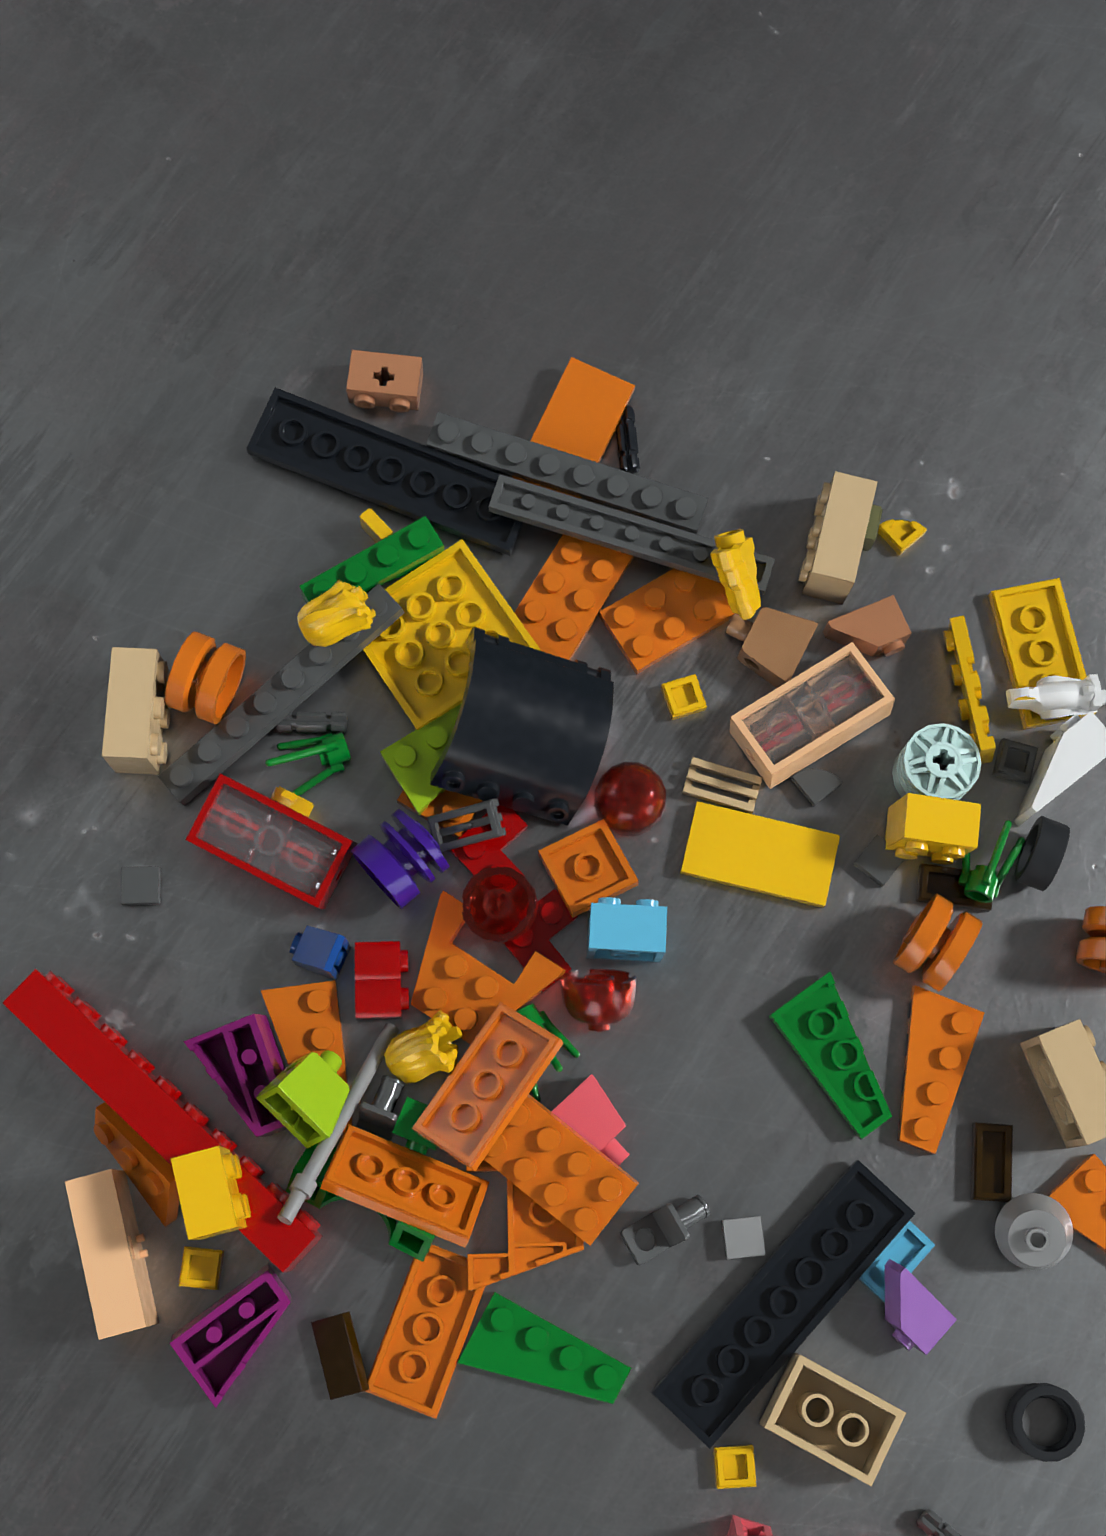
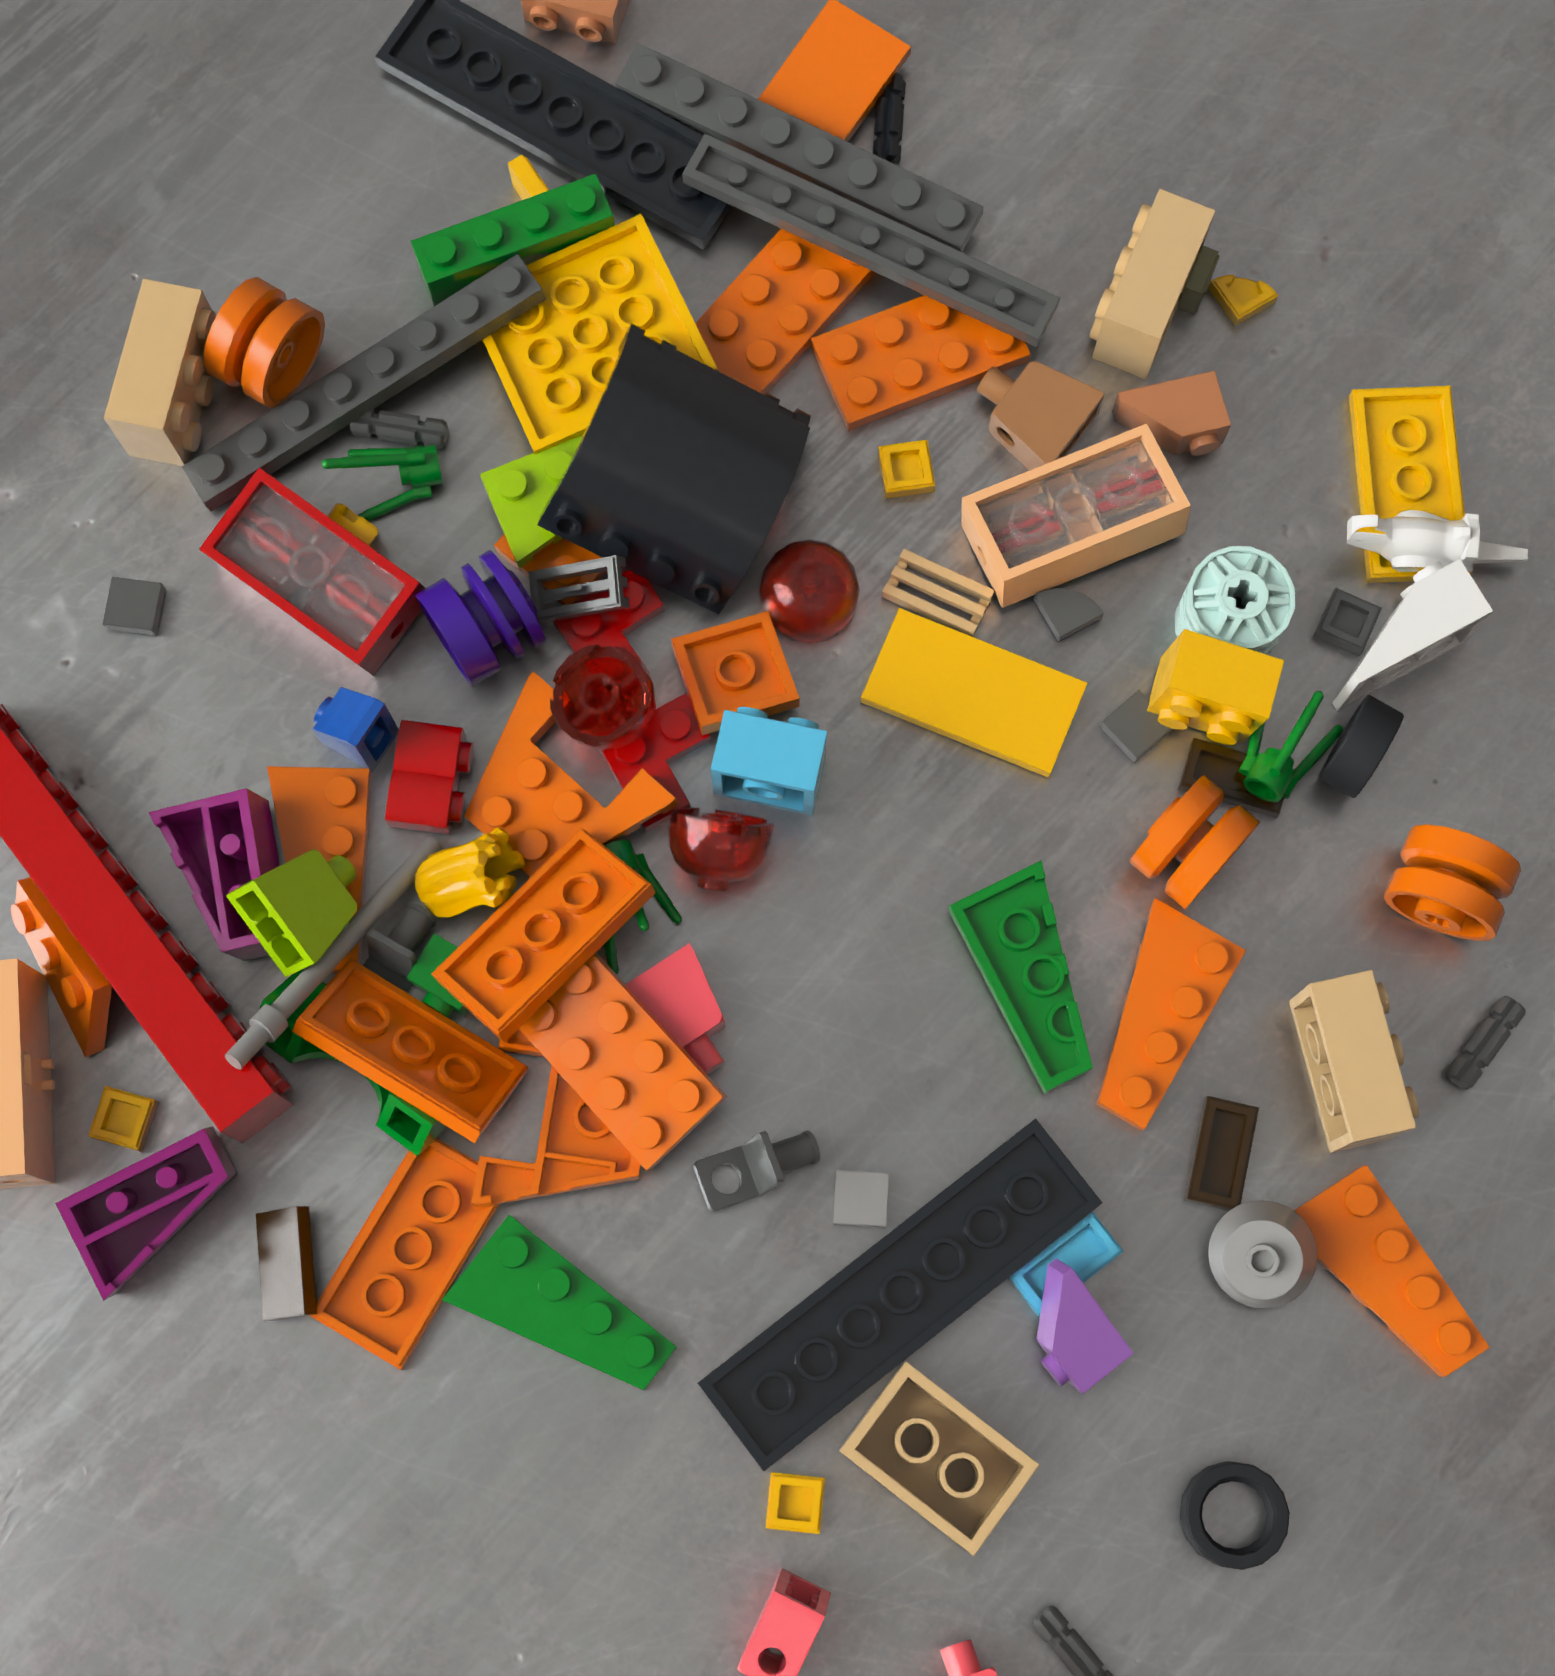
camera: 15 degrees right, 0 degrees up
yellow brick [170,1146,251,1240] -> none
yellow piece [297,580,376,647] -> none
yellow rock [710,529,761,620] -> none
yellow wing [943,615,996,764] -> none

